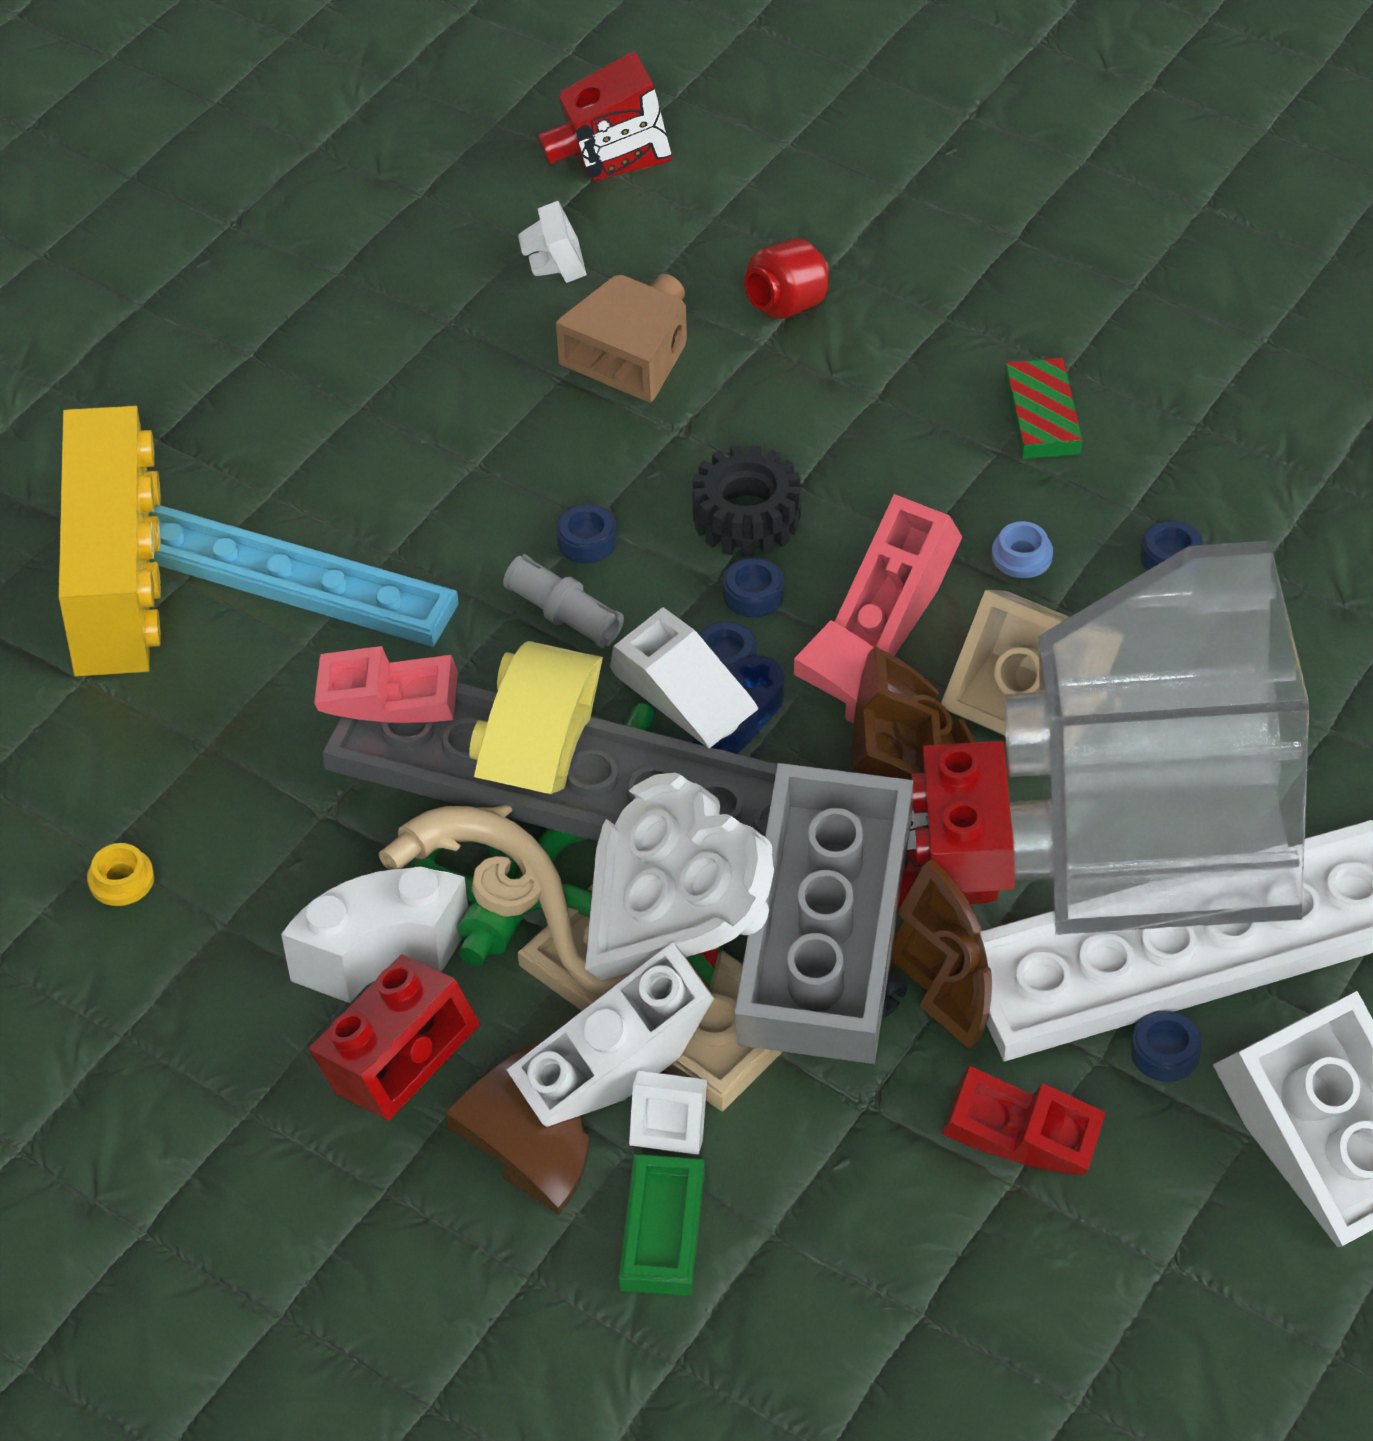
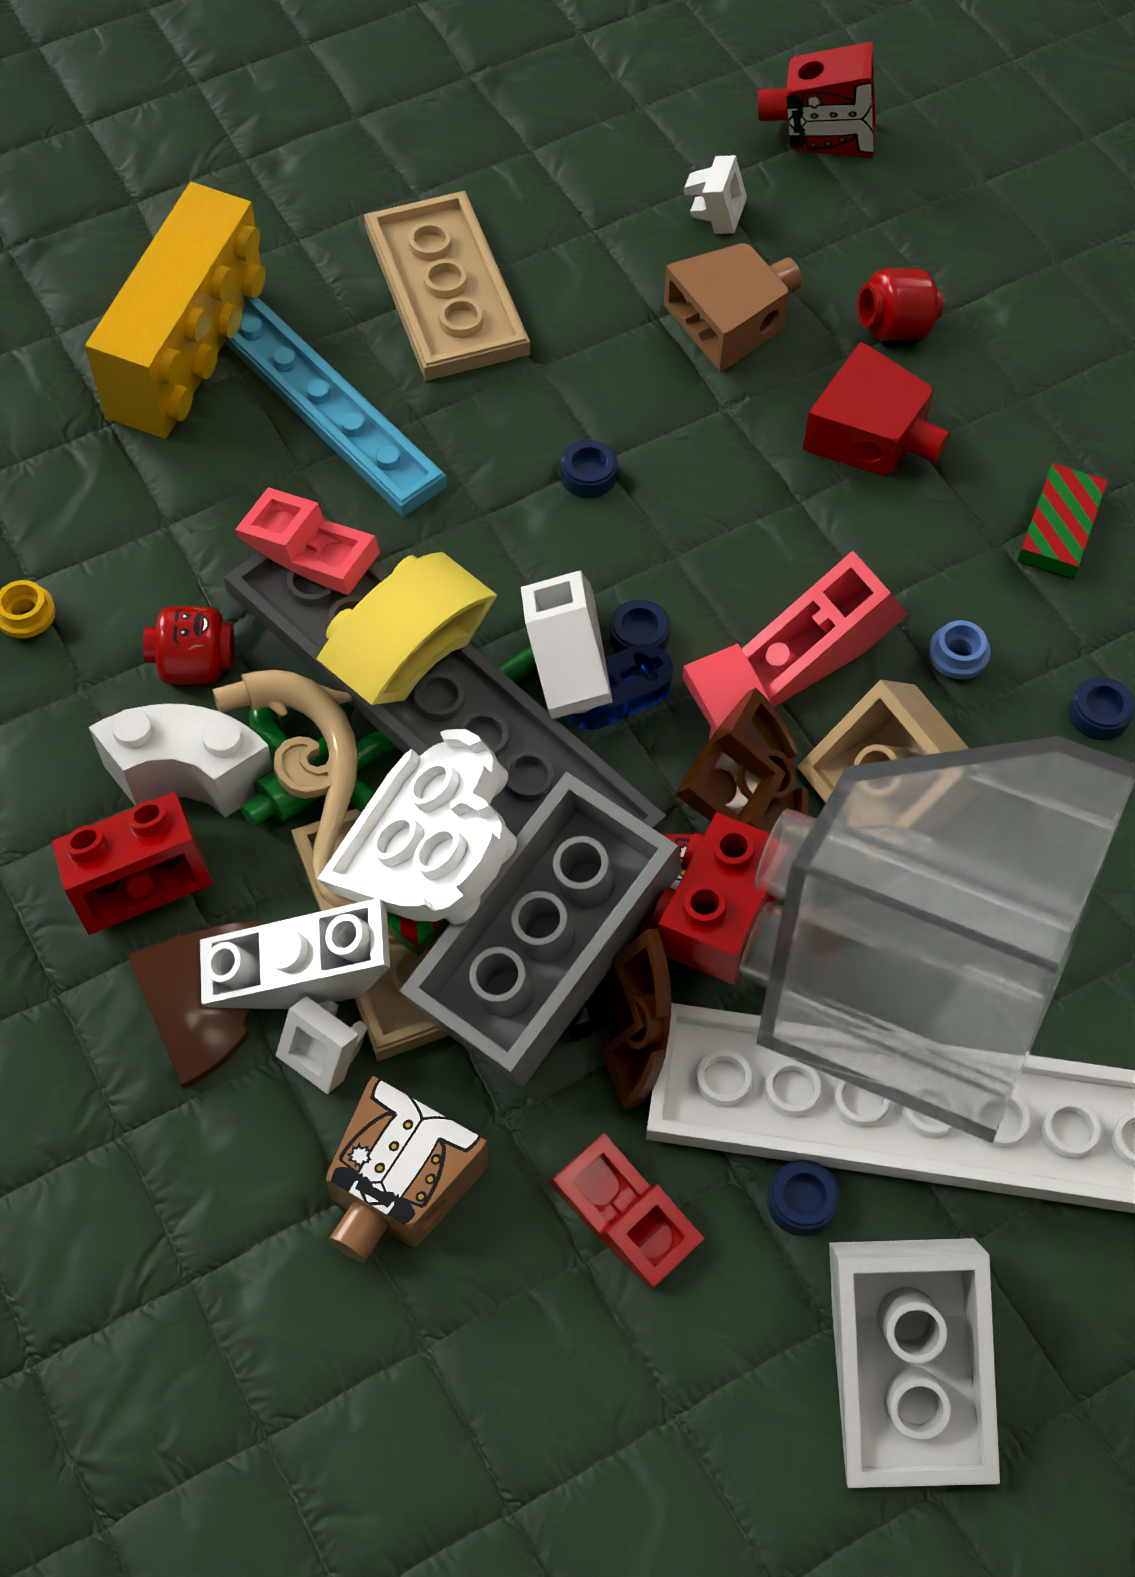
camera: 25 degrees right, 10 degrees up
light grey pin [503,554,624,648] -> none
green tile [619,1154,705,1296] -> none
black tyre [692,445,801,557] -> none
dark blue tile [723,558,784,617] -> none
none -> red head [143,606,235,685]
none -> torso [326,1076,489,1263]
none -> tan tile [364,191,530,381]
none -> red torso [803,342,951,476]

